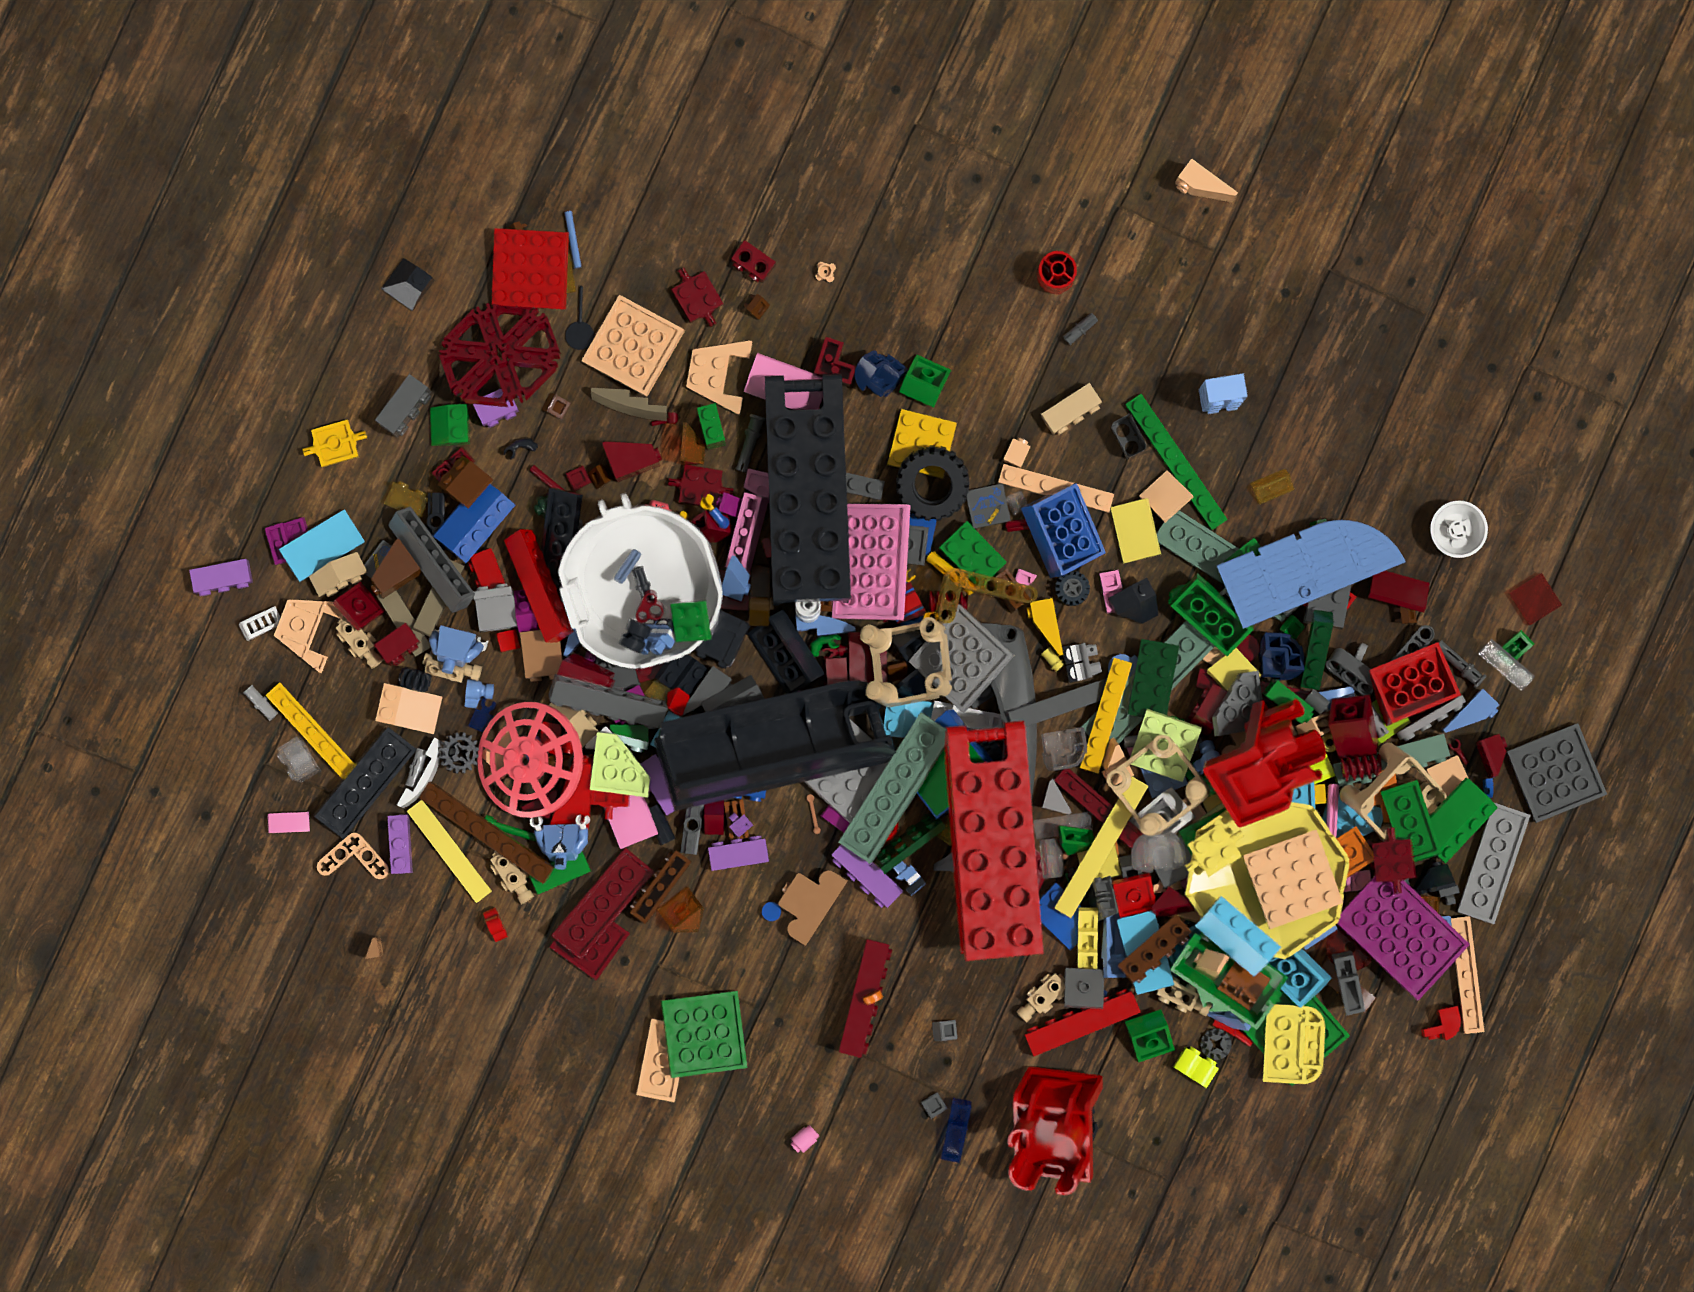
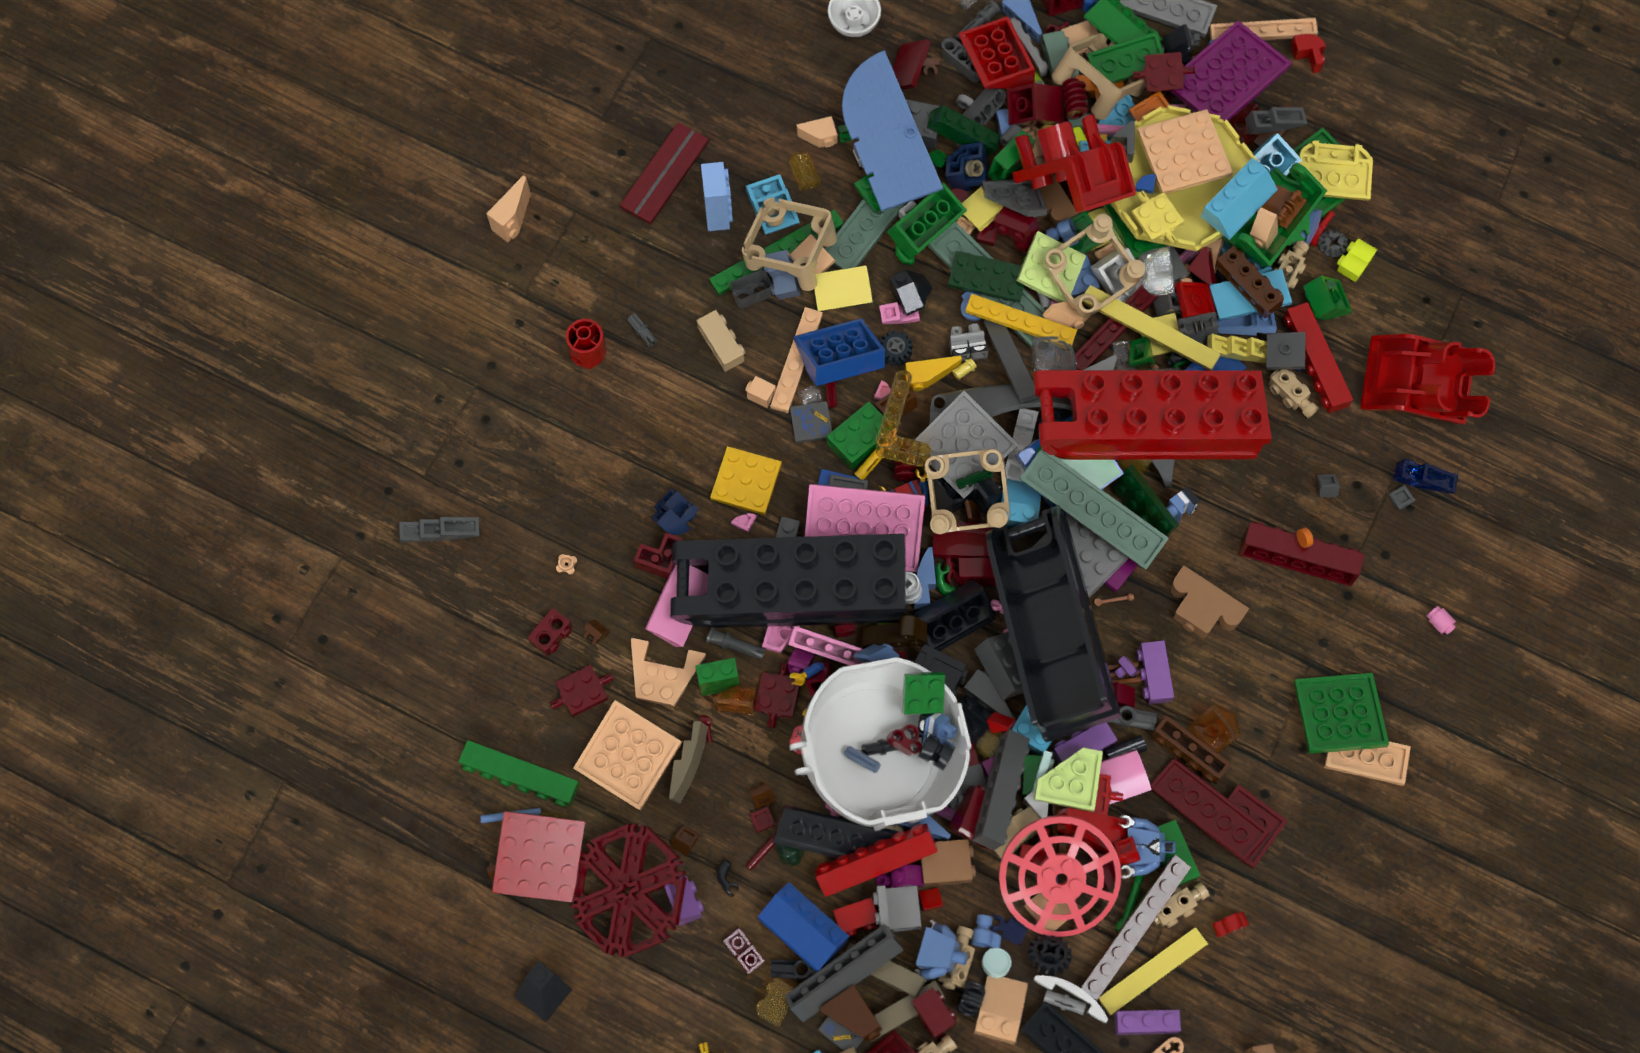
camera: 85 degrees left, 15 degrees down
dark grey brick [375,374,431,438] -> none
green slope [430,404,470,446] -> none
reddish brown slope [437,456,493,509] -> none
black piece [566,285,594,350] -> none
dark red slope [602,442,662,482] -> none
blue tile [762,902,781,921] -> none
medium lavender brick [832,844,903,908] -> none
black tyre [896,445,970,521] -> none
green slope [899,355,951,408] -> none
none -> dark grey slope [398,517,479,542]
none -> green brick [458,740,580,808]
none -> dark red tile [620,122,709,225]
none -> bright pink tile [731,513,757,533]
none -> tan piece [742,198,837,291]
none -> medium azure slope [746,174,800,235]
none -> sand blue brick [764,250,801,300]
none -> light nougat slope [797,116,837,148]
none -> dark green axle [956,469,993,489]
none -> dark tan bush [965,160,984,177]
none -> light aqua piece [982,948,1011,978]
none -> dark grey slope [1110,121,1135,163]
none -> red slope [1113,836,1140,866]
none -> blue tile [1135,174,1156,194]

